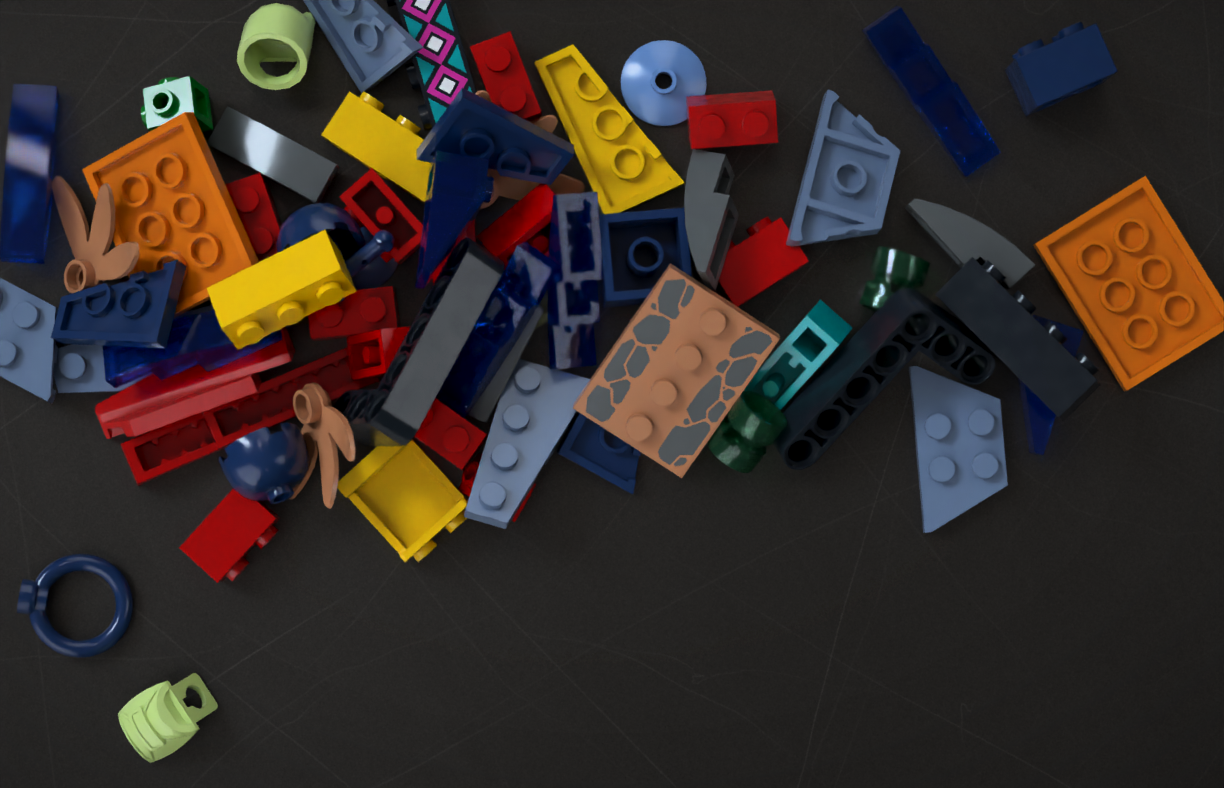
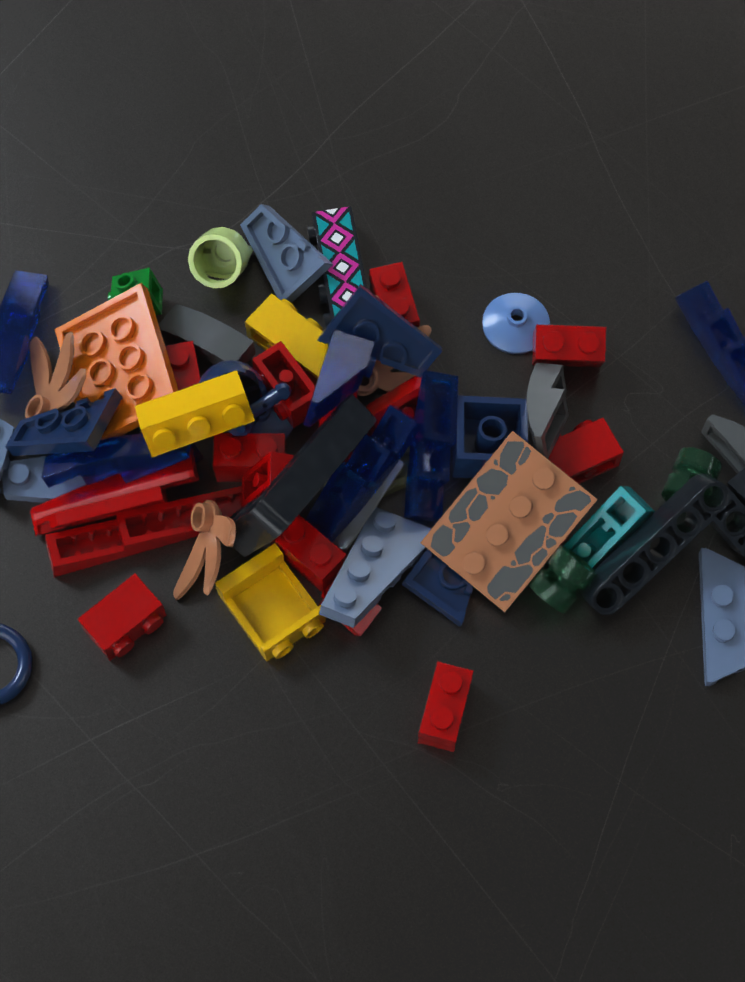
camera: 10 degrees right, 20 degrees down
yellowish green piece [118,673,218,763] -> none
dark blue cylinder [218,423,309,504] -> none
yellow wing [534,44,685,214] -> none
sand blue wing [786,90,900,247] -> none
none -> red brick [418,661,474,752]

